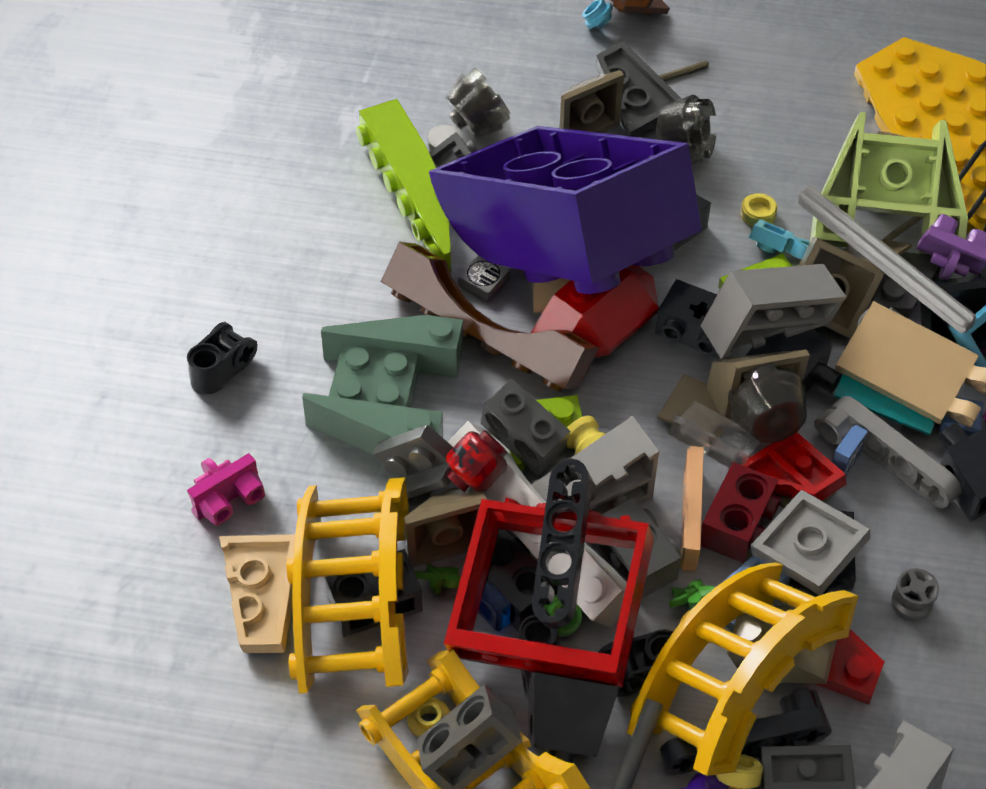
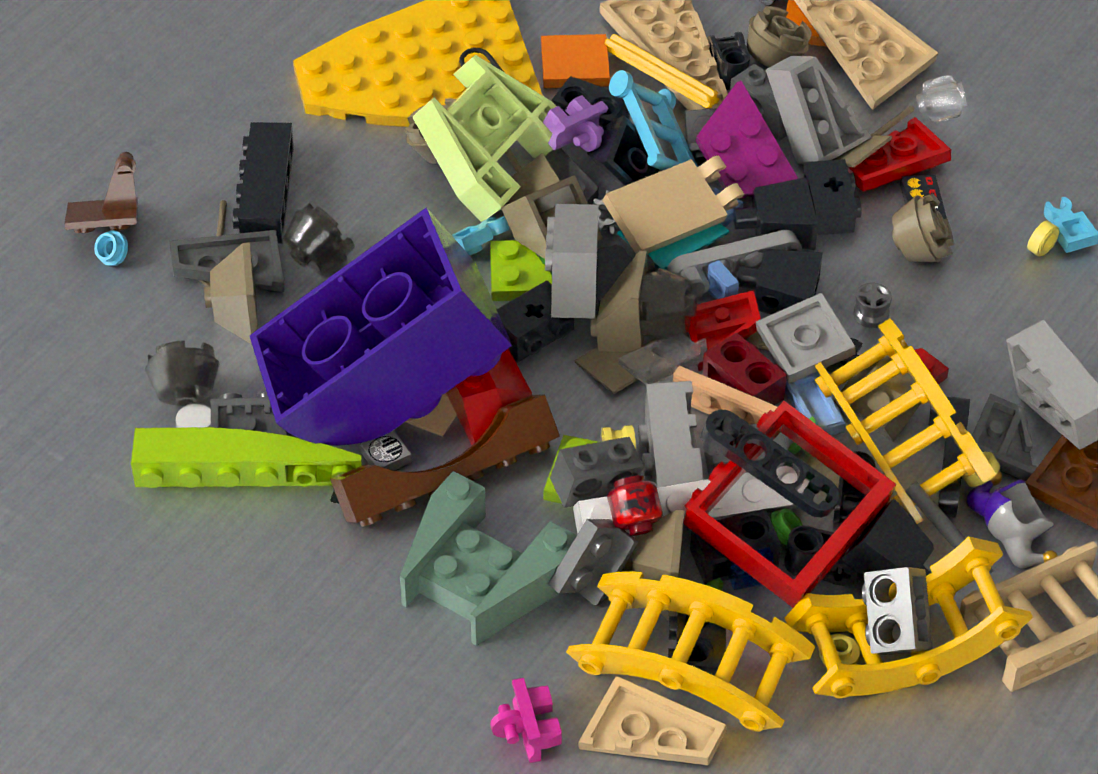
camera: 65 degrees left, 5 degrees down
black piece [187,322,258,394] -> none
light grey axle [798,186,976,334] -> none
none -> black brick [233,122,294,244]
none -> black torso [737,250,823,315]

